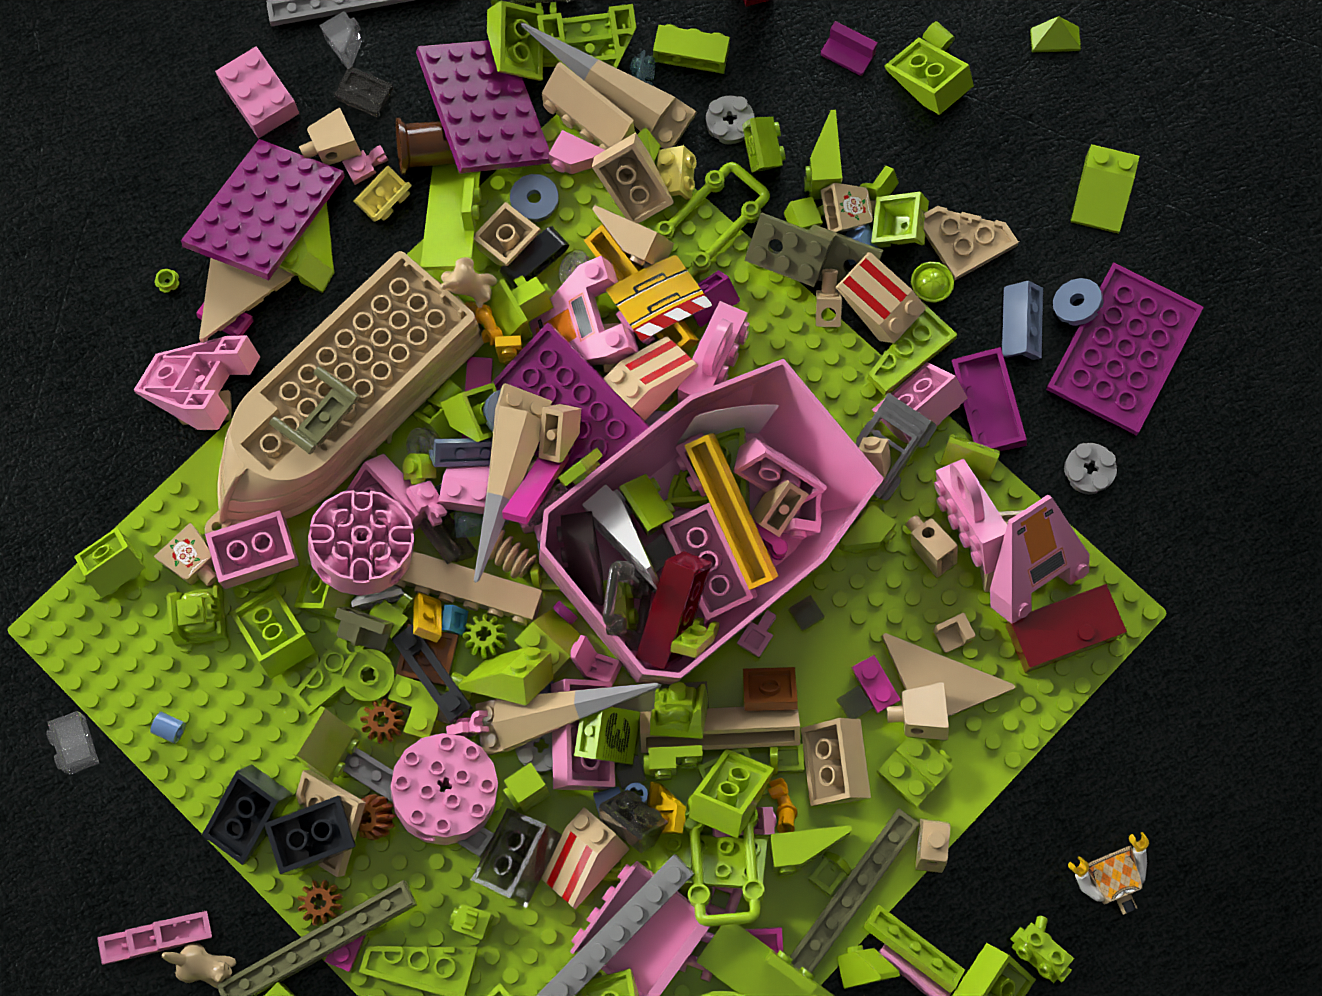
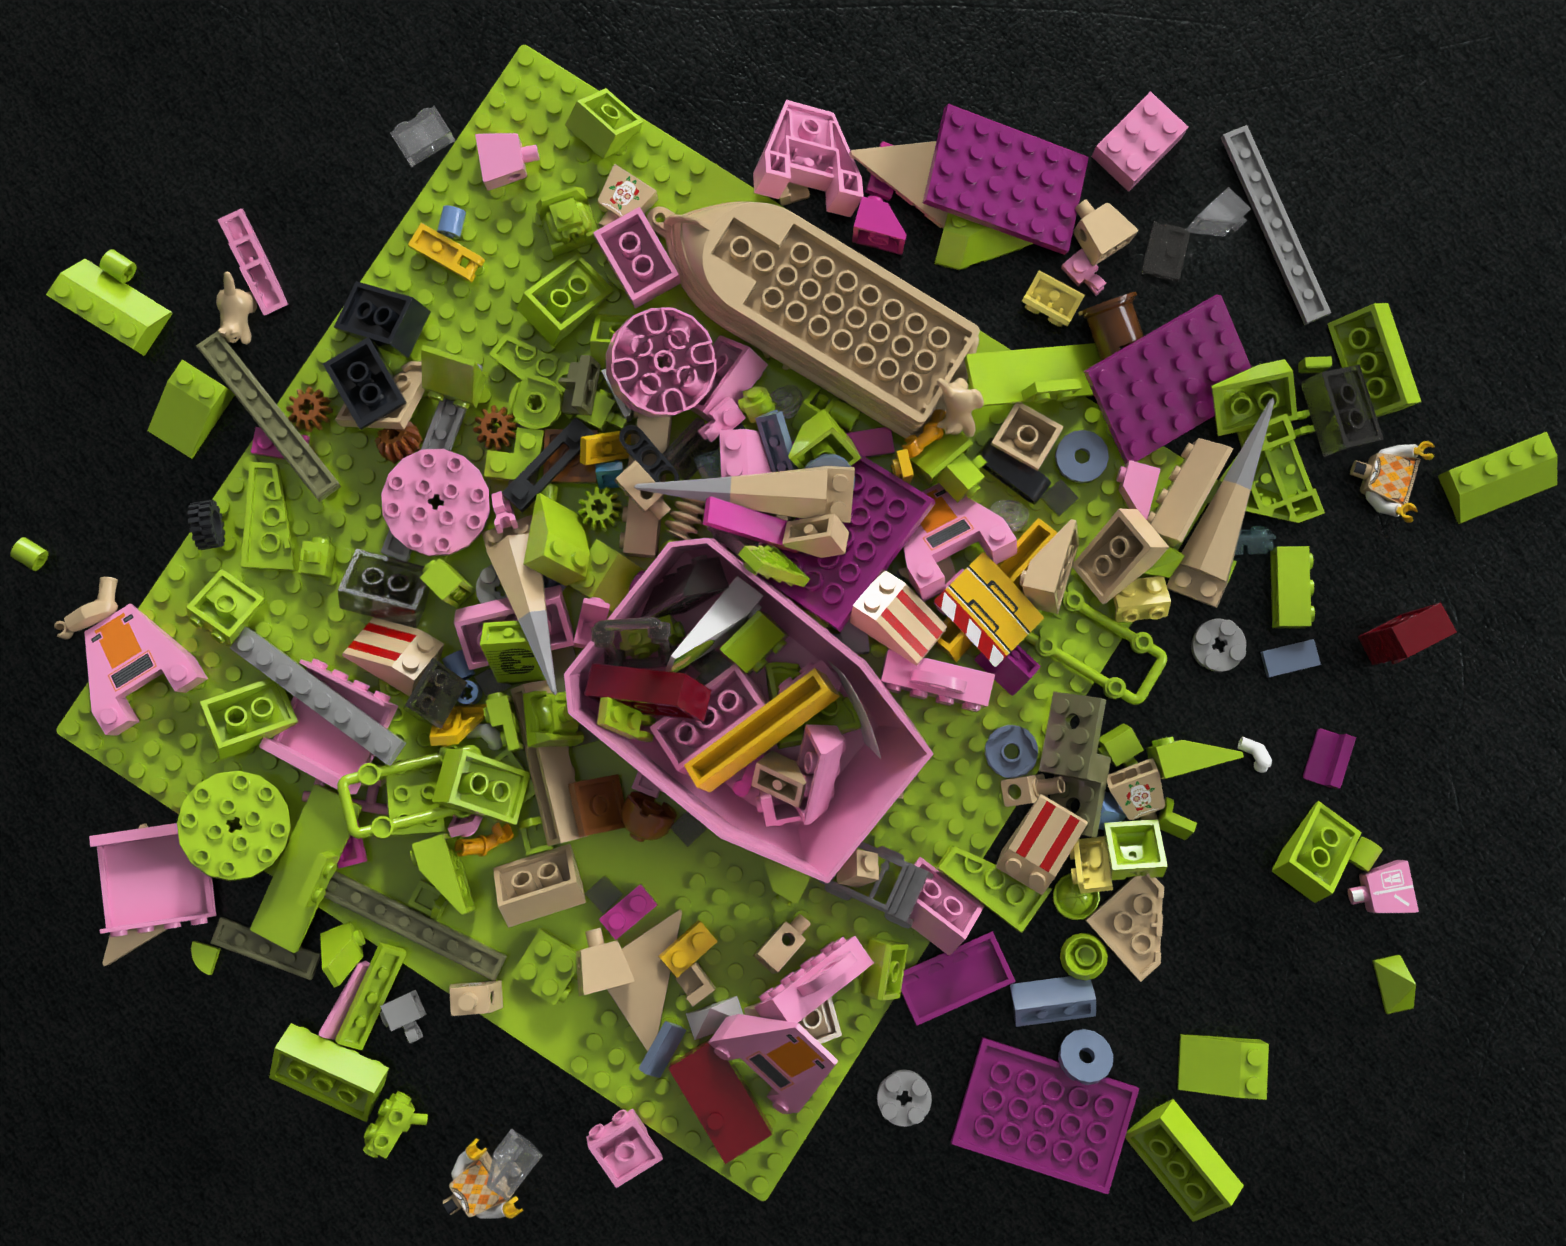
camera: 80 degrees right, 10 degrees up
lime plate [155,269,179,293] -> none
olive plate [269,366,360,454] -> none
lime slope [742,117,786,173] -> none
none -> light grey brick [380,990,426,1043]
none -> yellow plate [408,223,485,283]
none -> white arm [467,724,503,750]
none -> bright pink torso [475,133,540,190]
none -> clear slope [486,1129,543,1201]
none -> bright pink plate [586,1108,663,1188]
none -> tan torso [614,460,671,520]
none -> black beam [619,425,680,482]
none -> dark orange cylinder [621,791,677,842]
none -> sand blue tile [639,1021,687,1078]
none -> yellow plate [658,920,718,978]
none -> white slope [686,996,744,1040]
none -> dark pink slope [852,196,906,255]
none -> sand blue tile [984,725,1038,778]
none -> clear smoke tile [1041,479,1079,517]
none -> lime hat [1060,933,1108,980]
none -> light yellow bracket [1069,836,1113,894]
none -> lime slope [1125,1099,1244,1222]
none -> white arm [1238,737,1272,773]
none -> sand blue tile [1260,639,1321,678]
none -> bright pink torso [1348,860,1419,913]

